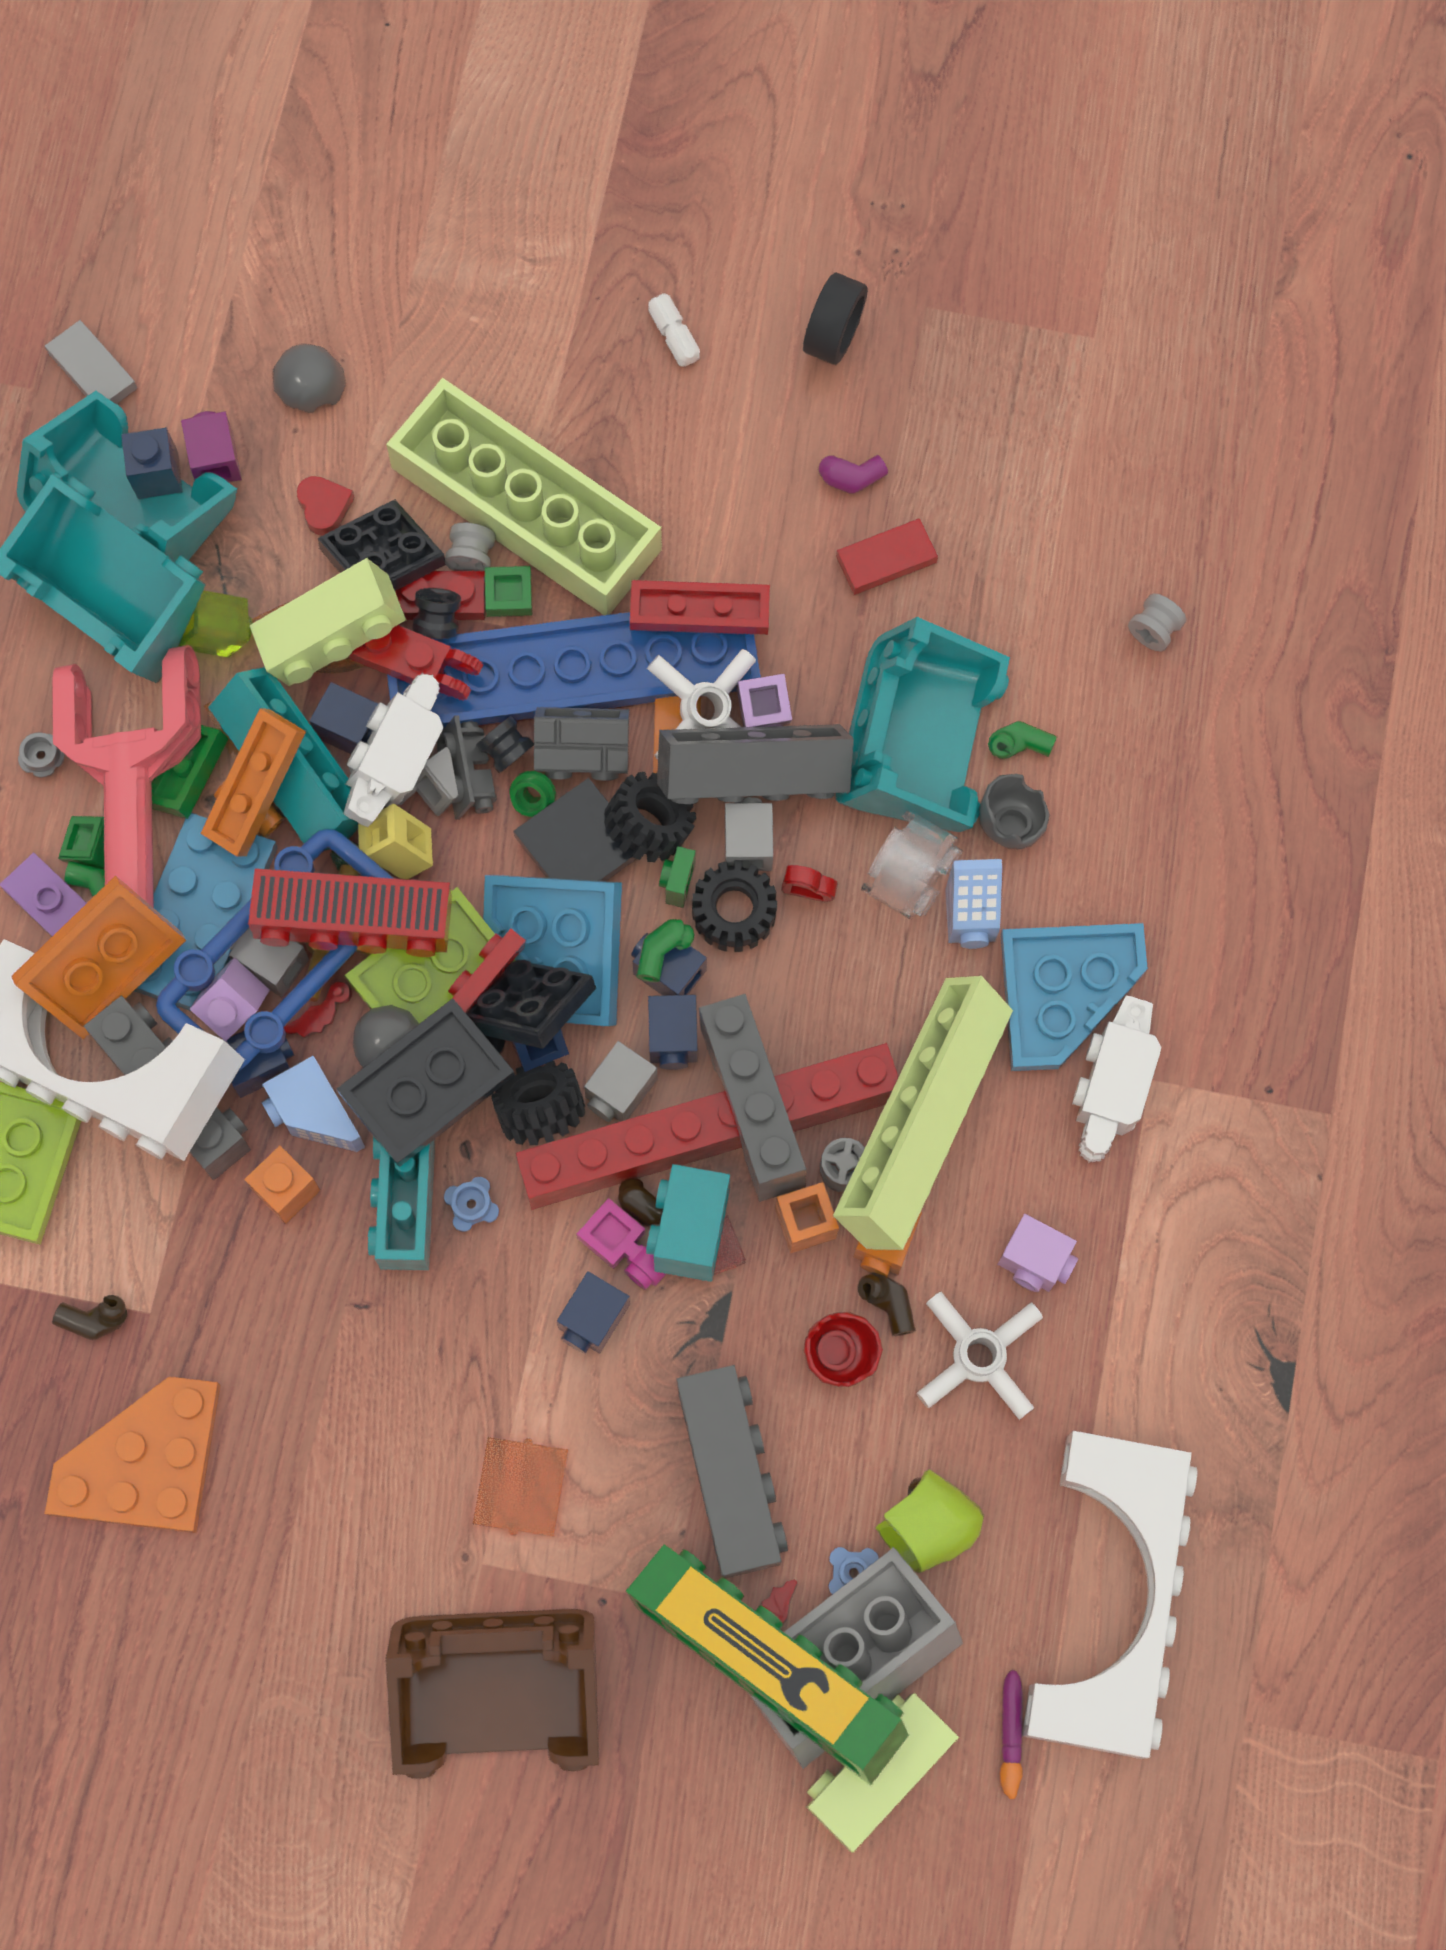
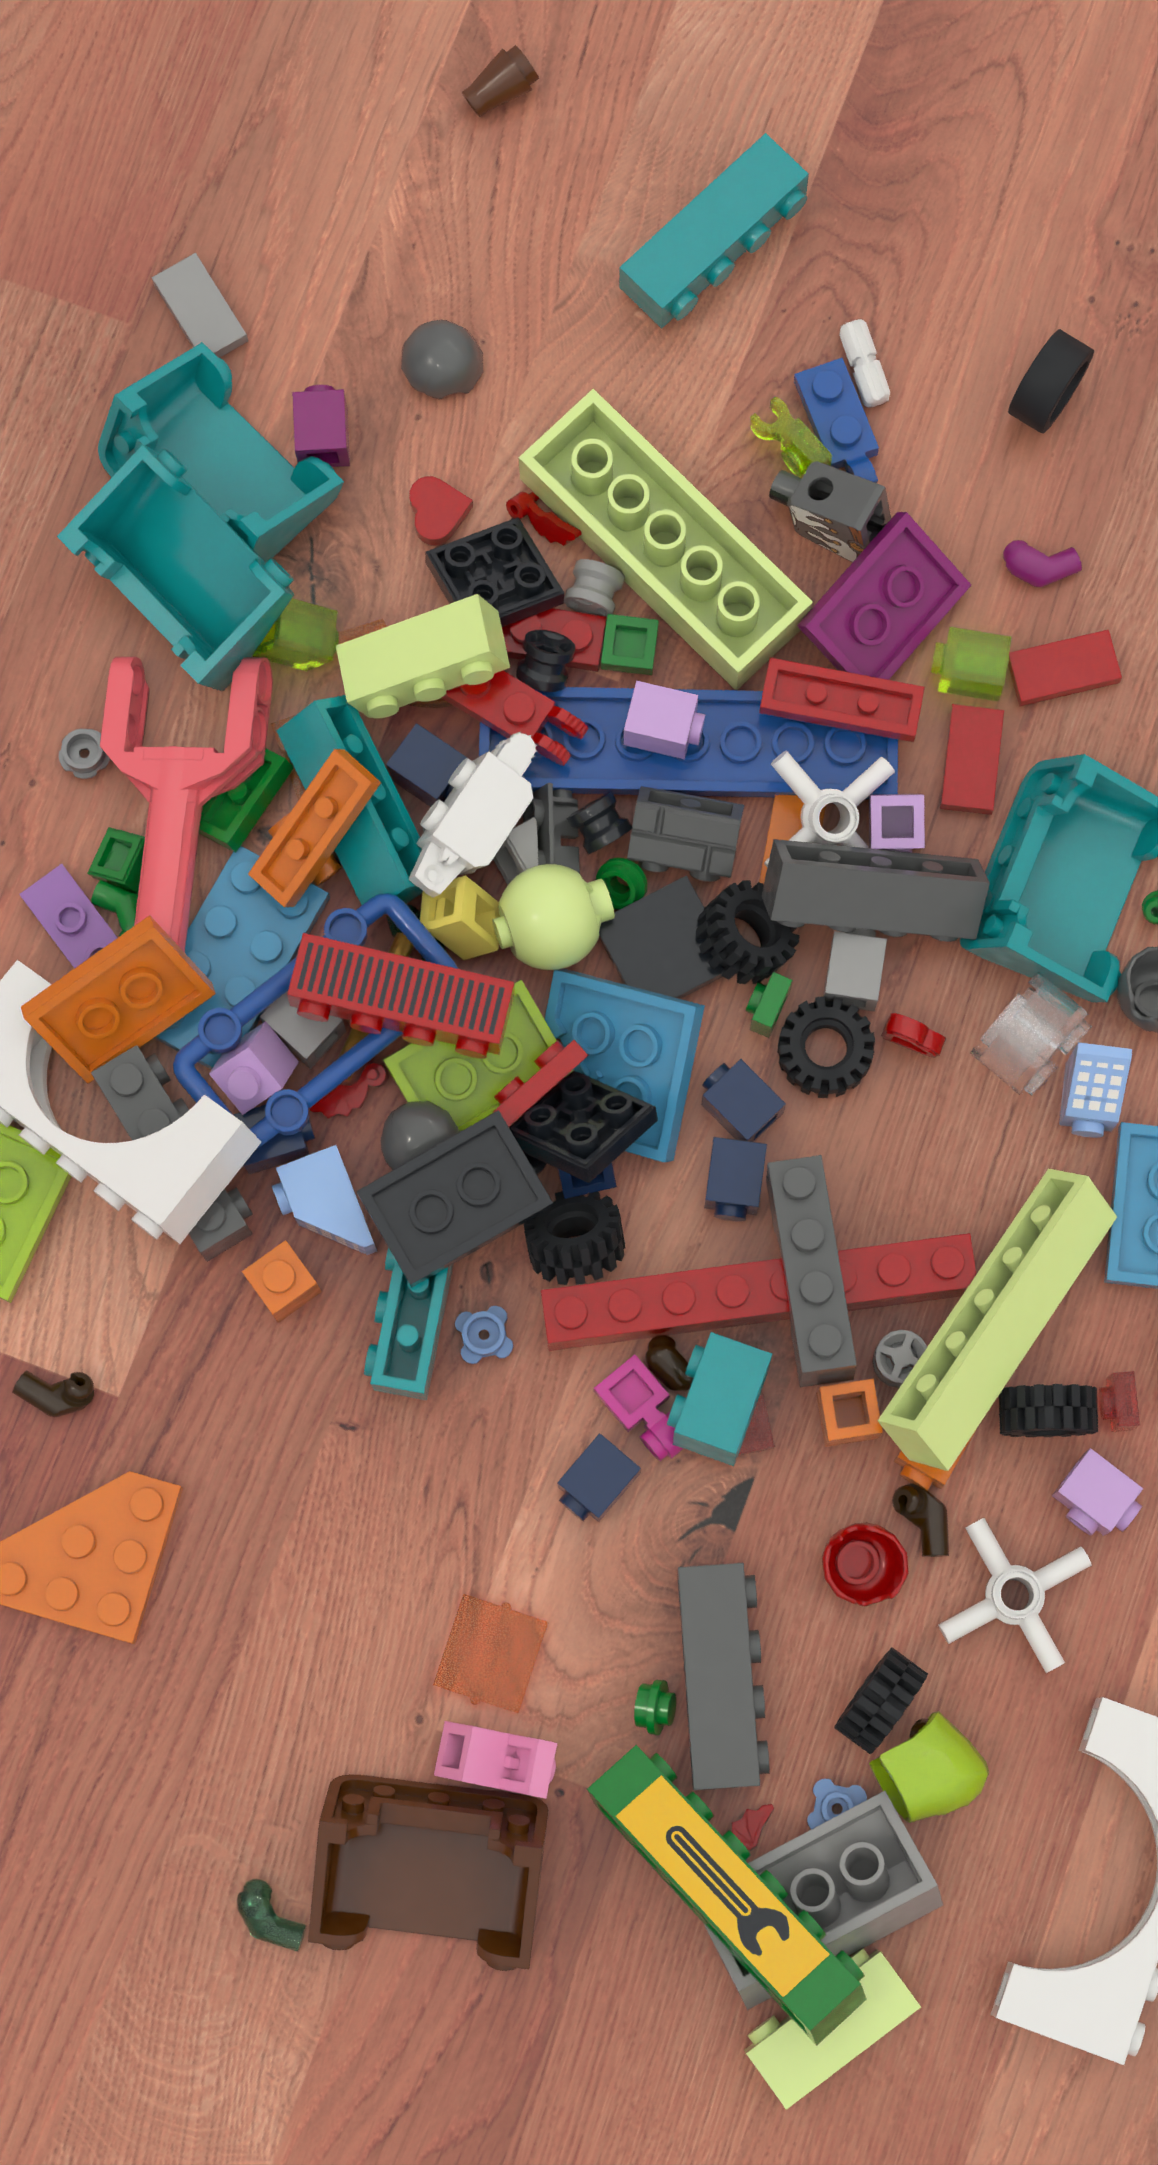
camera: 15 degrees right, 5 degrees up
dark blue brick [121,427,183,499] -> none
light grey brick [584,1041,658,1122] -> none
green arm [636,919,695,982] -> none
magenta piece [1000,1670,1023,1800] -> none
none -> clear green arm [237,1879,307,1952]
none -> bright pink brick [434,1721,557,1799]
none -> reddish brown cone [462,45,539,117]
none -> yellowish green brick [492,864,615,970]
none -> red piece [506,491,582,546]
none -> teal brick [619,133,809,329]
none -> lavender brick [624,680,706,759]
none -> green plate [634,1679,676,1735]
none -> clear neon green plate [750,397,832,477]
none -> dark grey torso [769,461,891,562]
none -> blue plate [794,357,879,483]
none -> magenta plate [797,512,971,680]
none -> black tyre [834,1647,928,1754]
none -> clear neon green brick [930,627,1012,701]
none -> red tile [940,704,1004,815]
none -> black tyre [999,1384,1098,1438]
none -> clear red plate [1098,1371,1140,1432]

